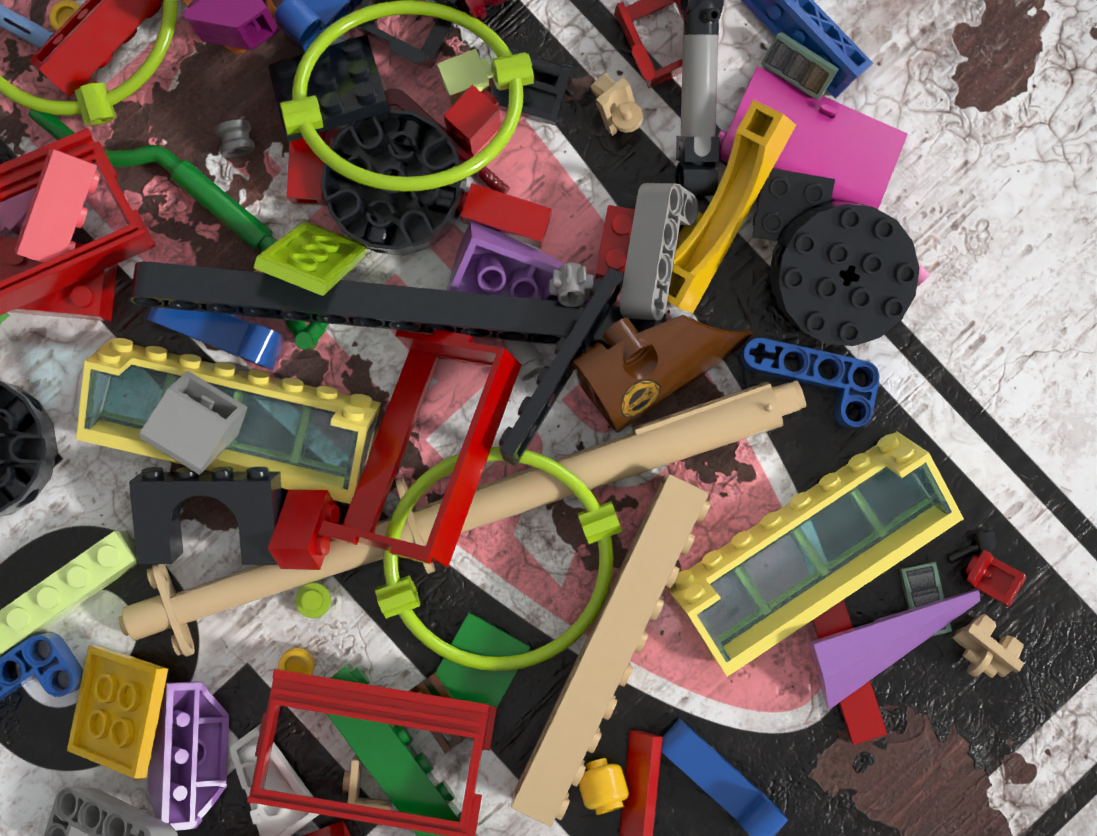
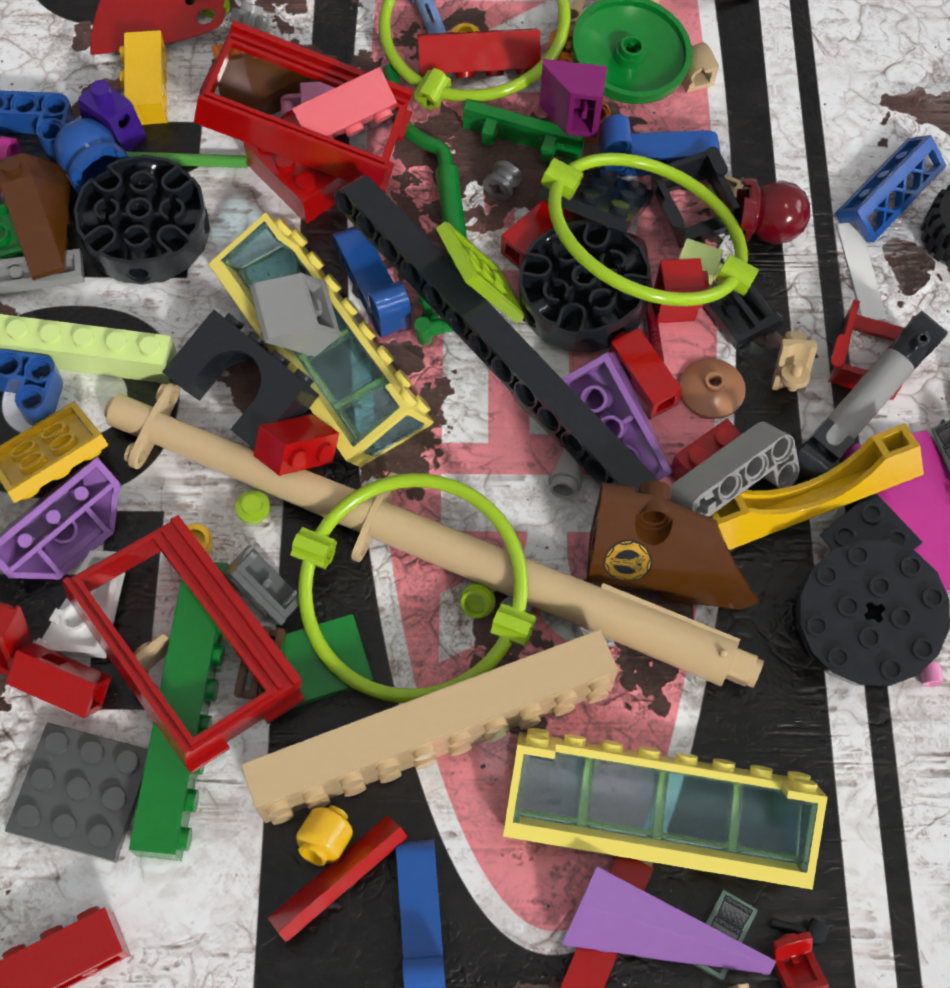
camera: 45 degrees right, 20 degrees down
red piece [318,329,522,567] -> none
black plate [499,268,623,467] -> none
light grey gear [549,262,594,307] -> none
blue beam [740,338,880,429] -> none
none -> dark grey hinge [222,545,299,625]
none -> lime plate [460,583,496,618]
none -> green hinge [463,99,585,163]
none -> nougat dish [679,359,746,419]

